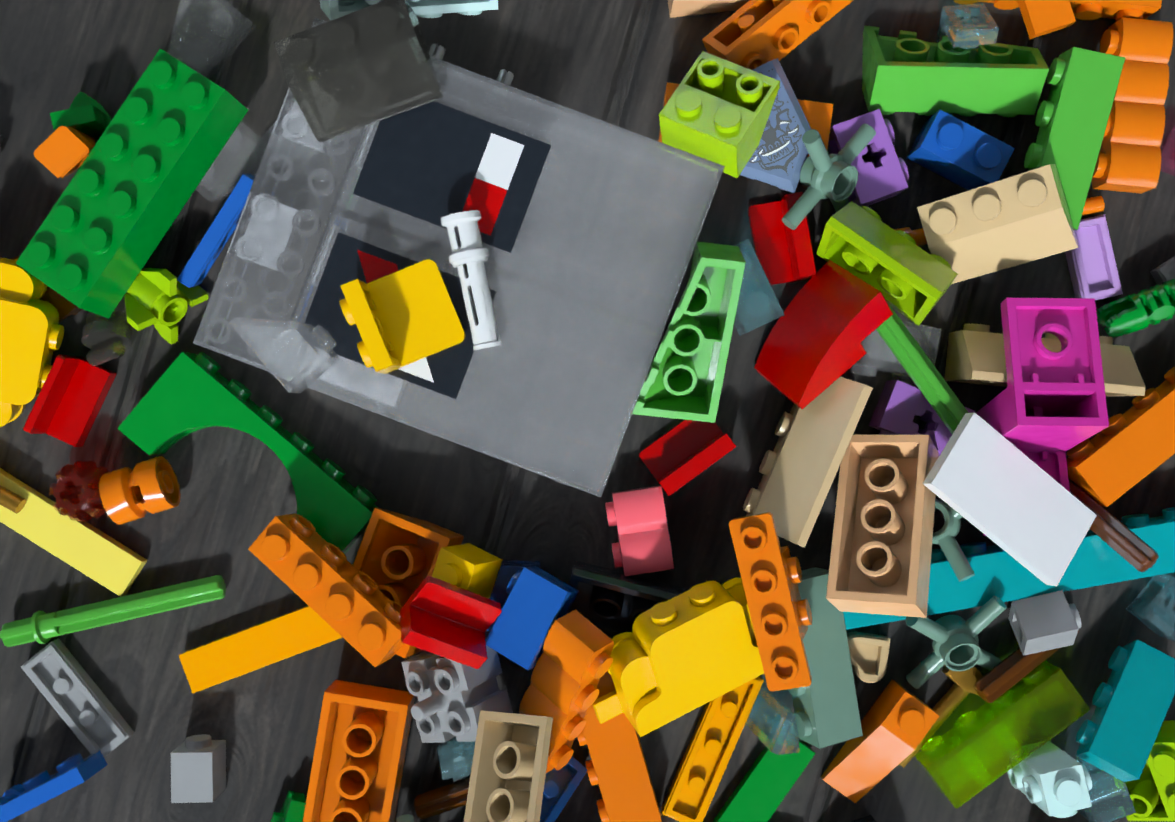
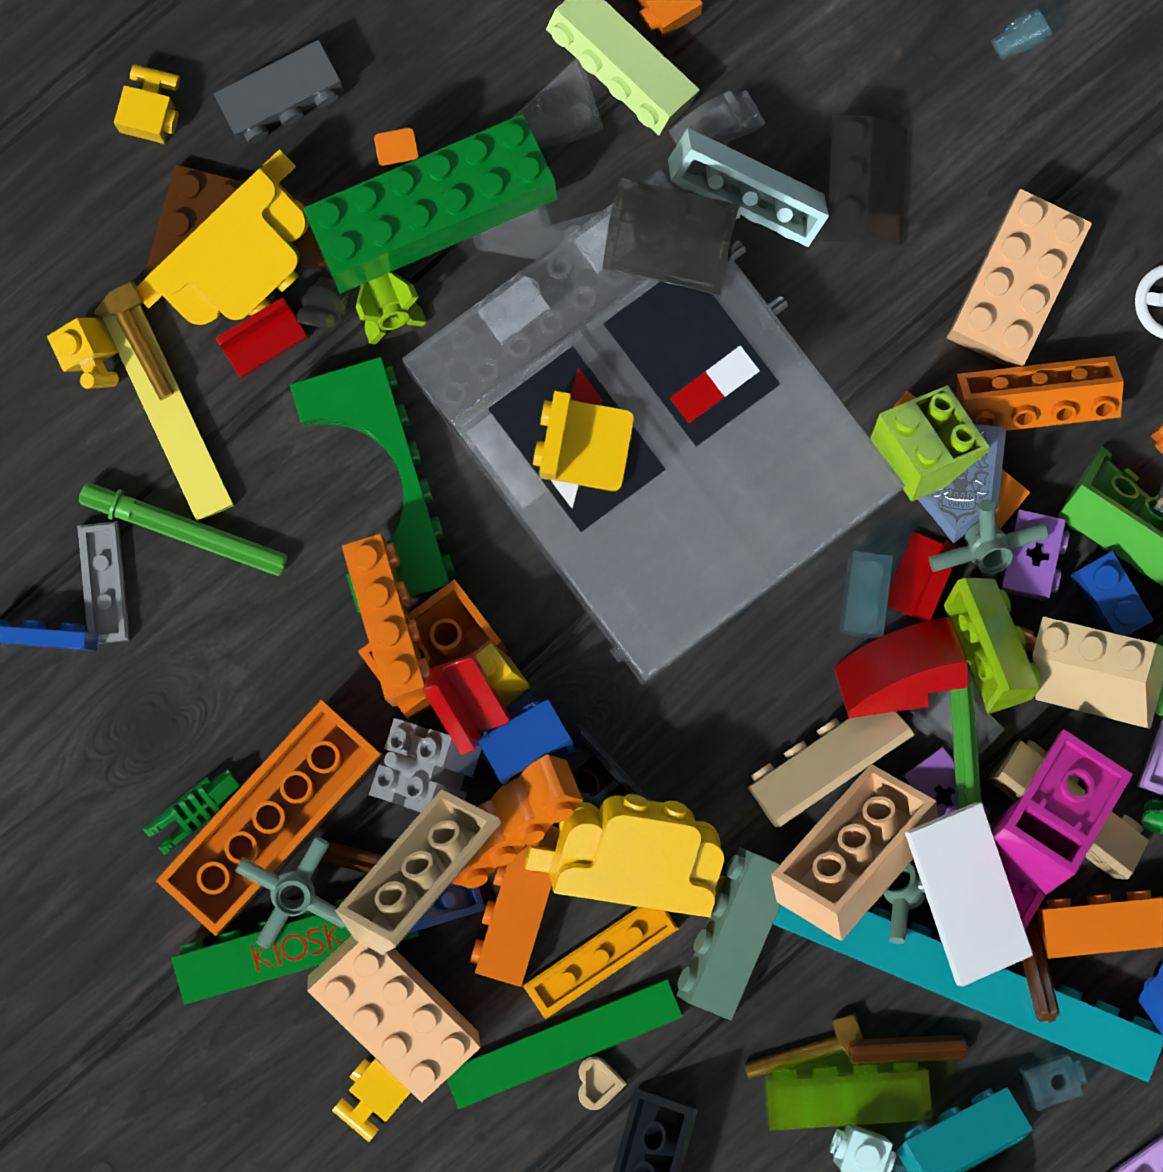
camera: 30 degrees right, 5 degrees down
clear red piece [49,460,109,522] -> none
green tile [50,92,112,139] -> none
orange wheel [99,456,181,525] -> none
light grey brick [170,734,226,803] -> none
blue tile [177,174,263,288] -> none
light orange tile [178,606,343,693] -> none
clear slope [229,317,340,393] -> none
clear light blue cone [437,740,475,782] -> none
white pin [440,210,502,350] -> none
coral brick [605,485,674,576] -> none
bright green wedge [631,241,746,423] -> none
red panel [639,420,736,496] -> none
orange bracket [729,512,812,692] -> none
clear light blue slope [745,686,800,755] -> none
orange slope [821,679,939,803] -> none
tan tile [847,632,890,683] -> none
sand green bar [906,595,1007,689] -> none
light grey brick [1008,590,1082,656] -> none

